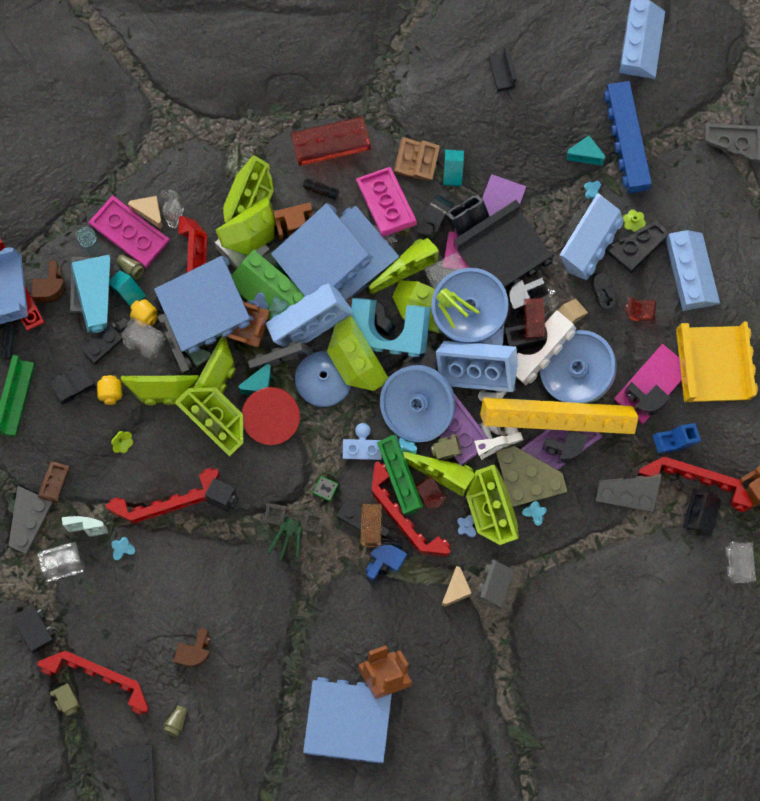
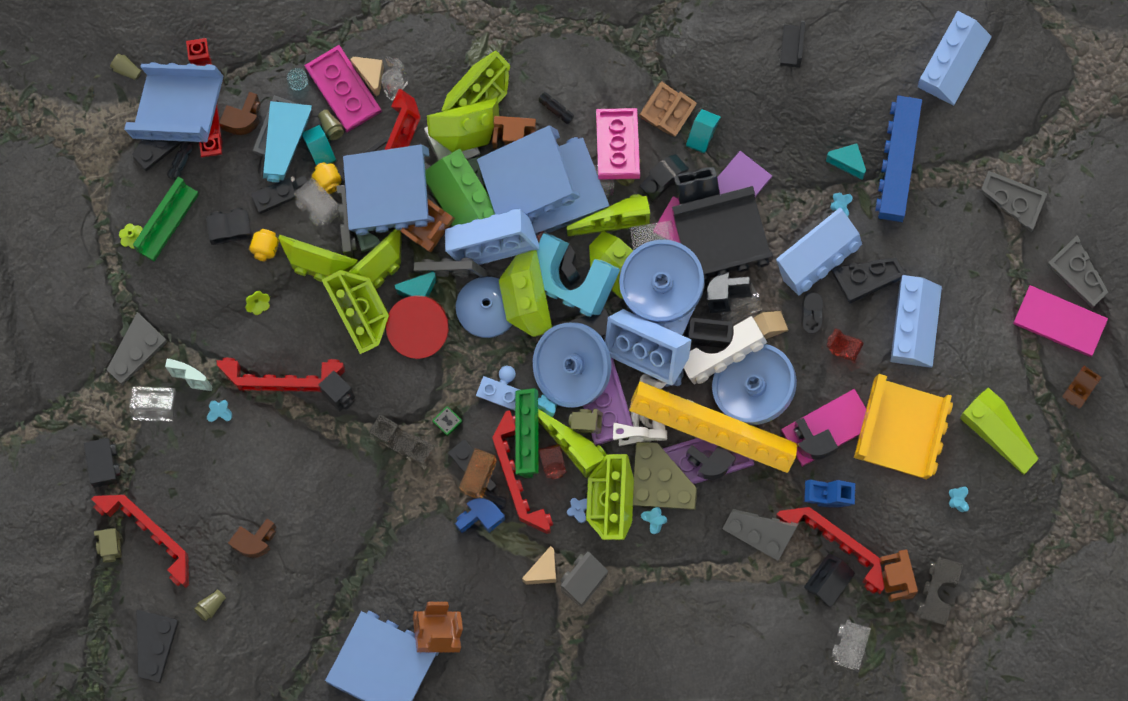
camera: 25 degrees right, 0 degrees up
reddish brown plate [38,461,70,503] -> none
medium blue piece [246,292,269,309] -> none
dark green plant [267,518,303,561] -> none
clear light blue tile [269,297,289,317] -> none
clear red container [290,116,371,166] -> none
lime plant [436,288,480,329] -> none
clear red panel [523,298,545,338] -> none
lime plant [623,210,646,233] -> none

